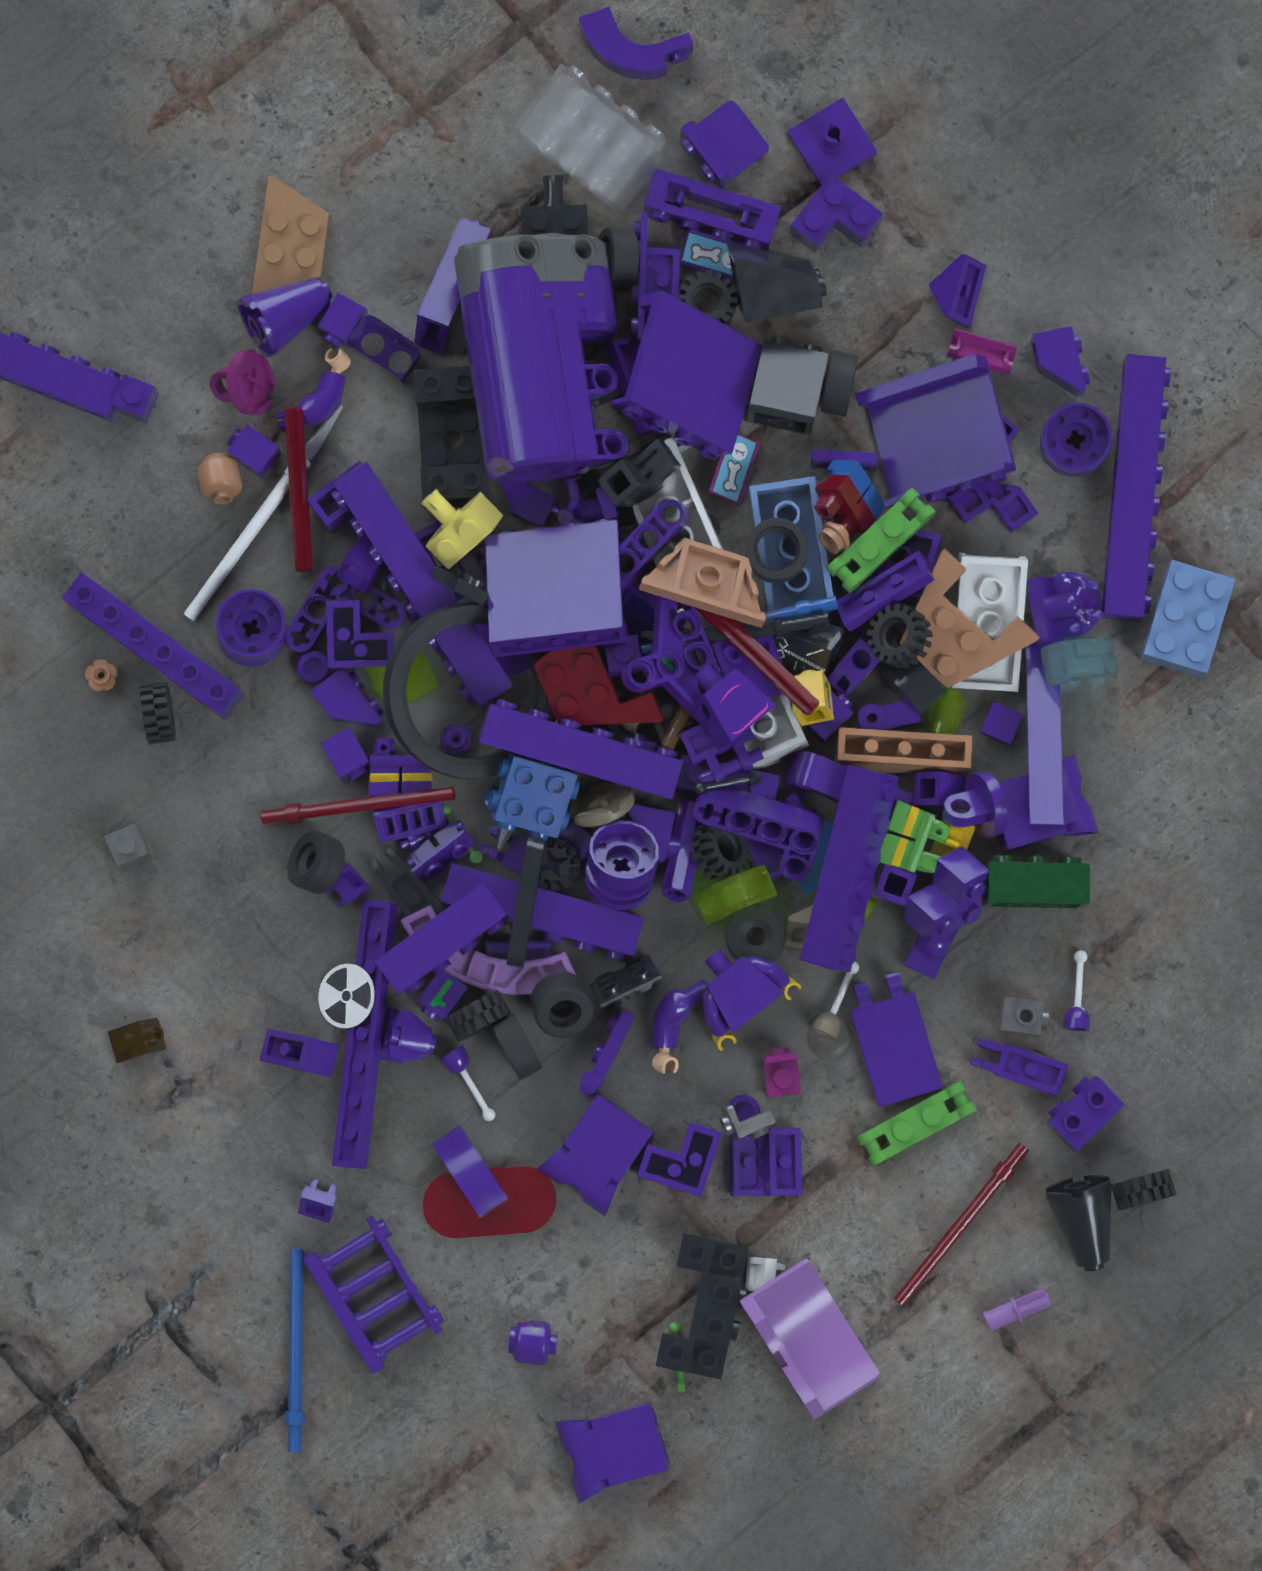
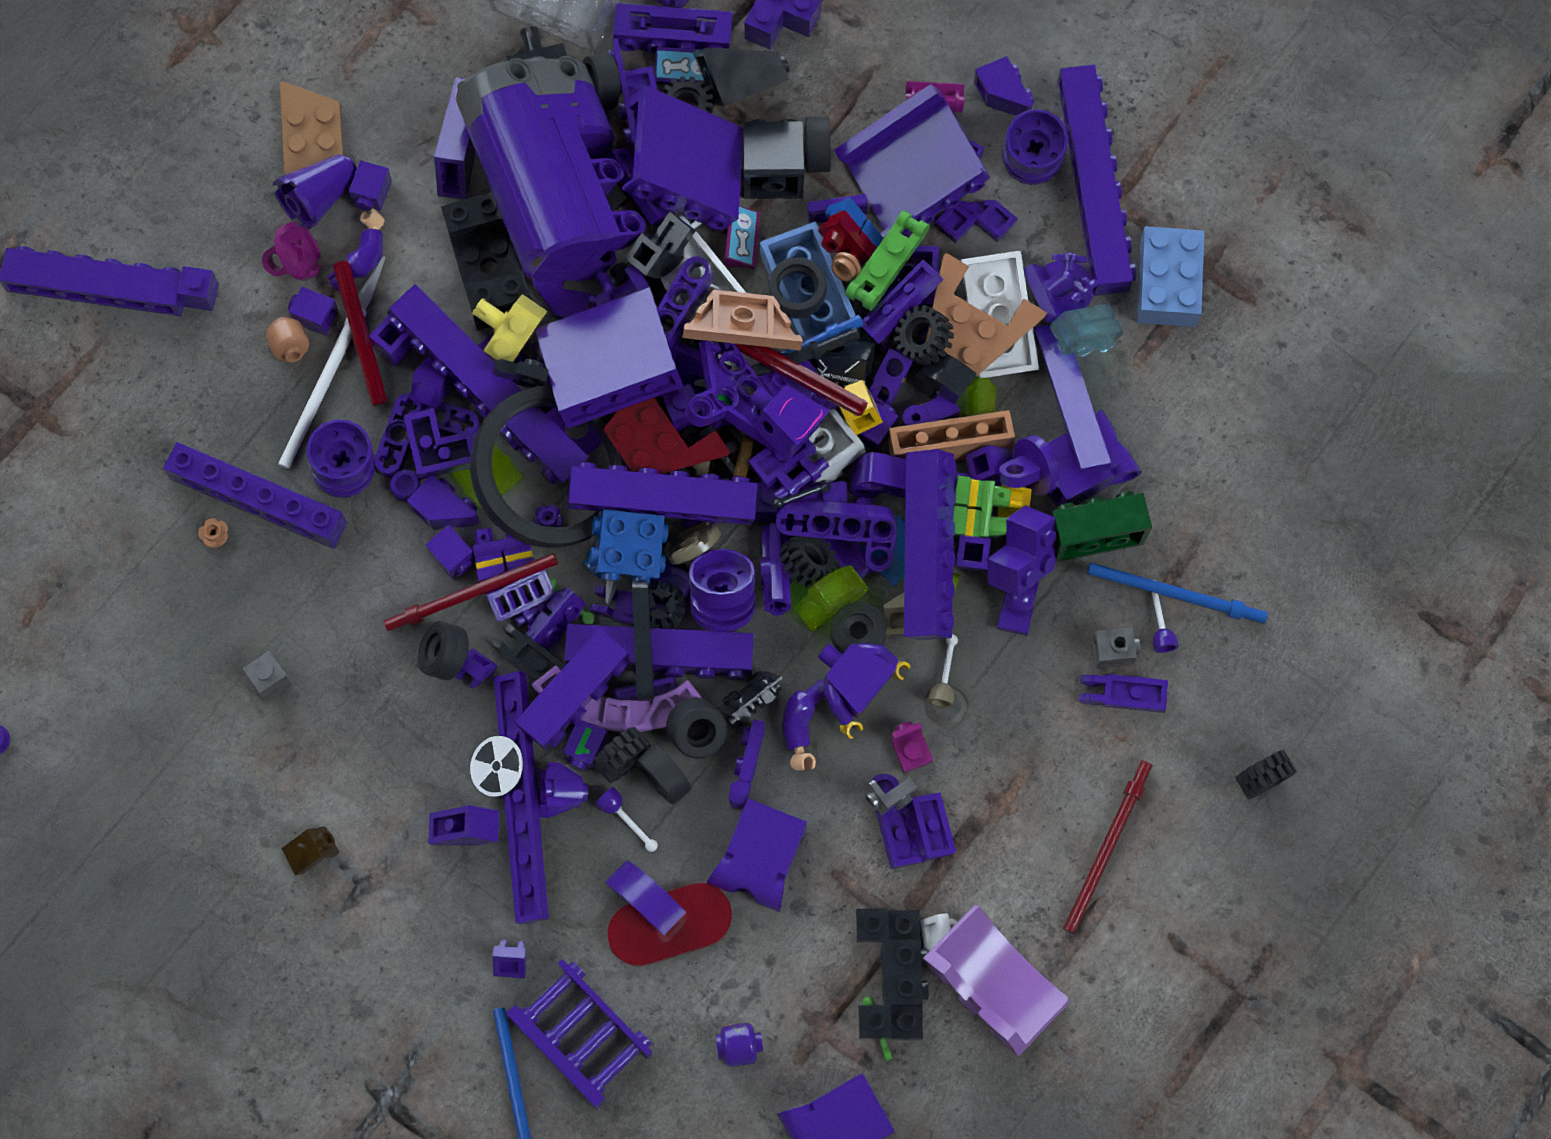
camera: 15 degrees left, 10 degrees down
black tyre [139,682,176,745] -> none
dark purple piece [349,315,421,384] -> none
dark purple slope [626,804,676,865] -> none
dark purple brick [637,1122,722,1197] -> none
dark purple tile [850,972,943,1107] -> none
bright green plate [856,1080,978,1167] -> none
dark purple slope [929,254,987,327] -> none
dark purple tile [980,701,1024,746] -> none
medium lavender axle [983,1288,1051,1332] -> none
black cone [1045,1175,1112,1271] -> none
dark purple brick [1046,1076,1125,1152] -> none
none -> blue bar [1087,562,1268,624]

